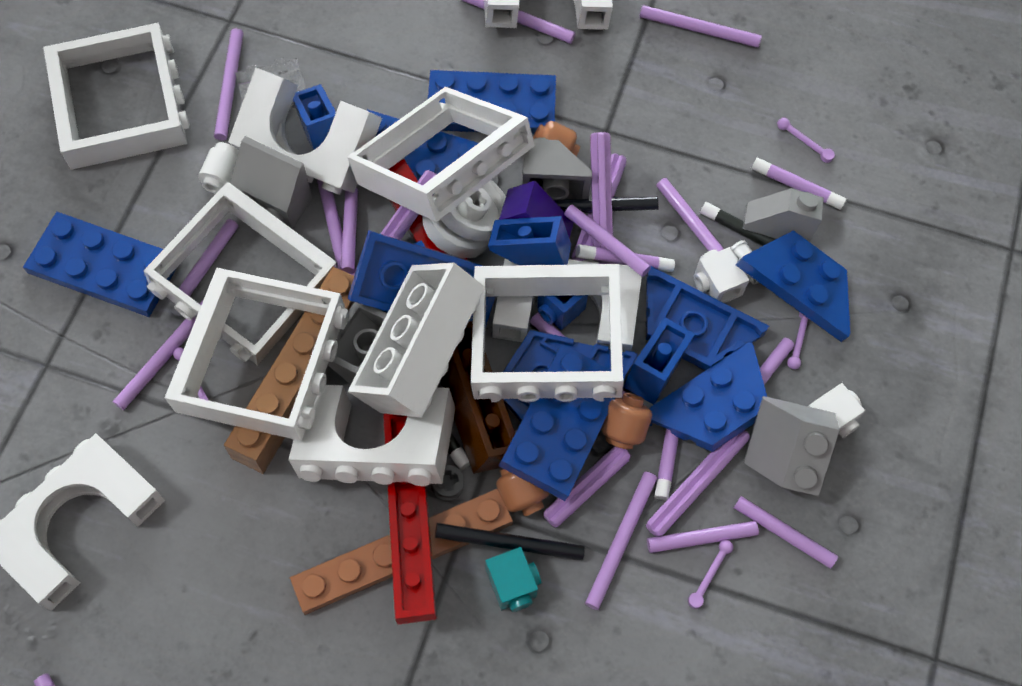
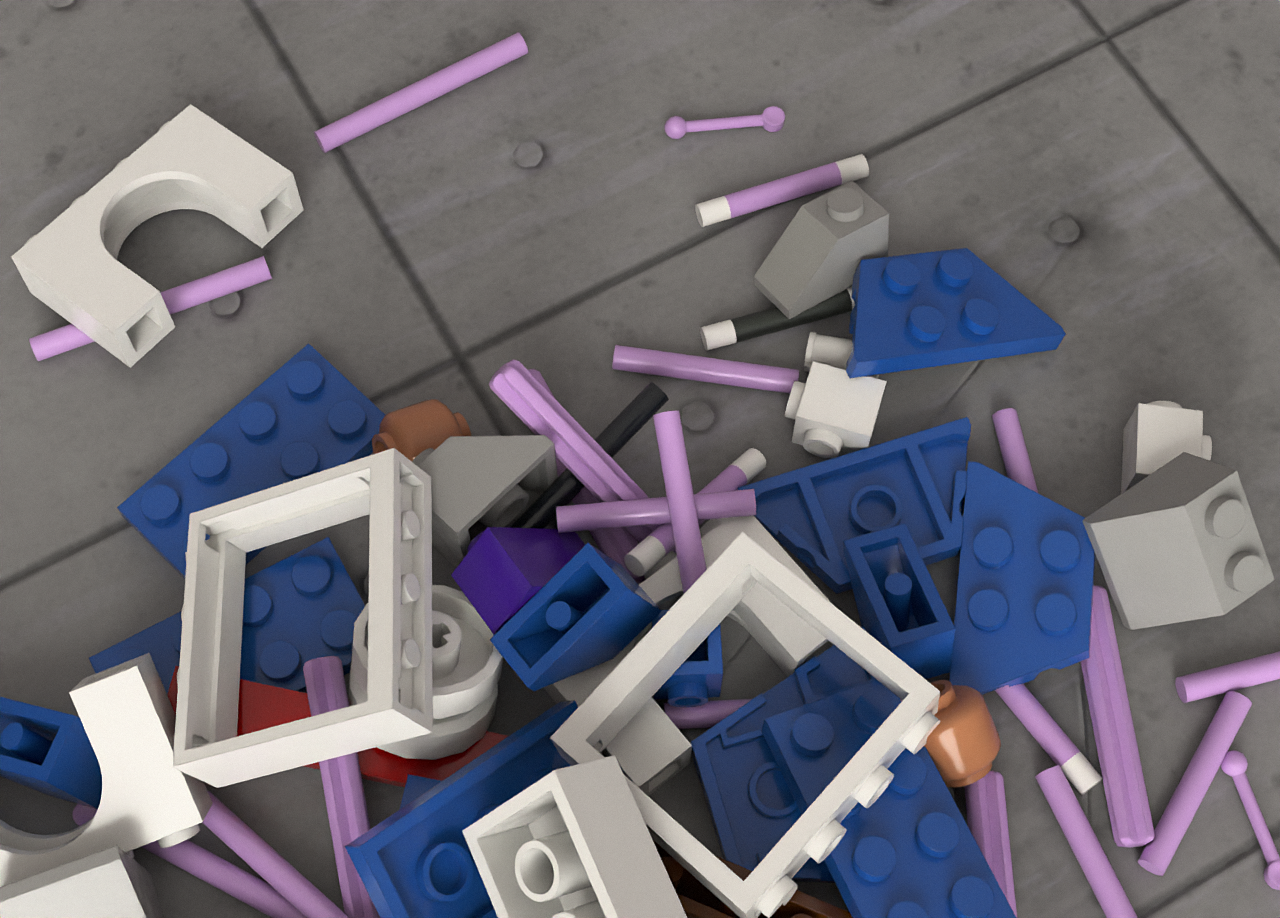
camera: 45 degrees left, 0 degrees up
lavender hinge [787,312,810,370] -> none
none -> lavender bar [653,411,707,594]

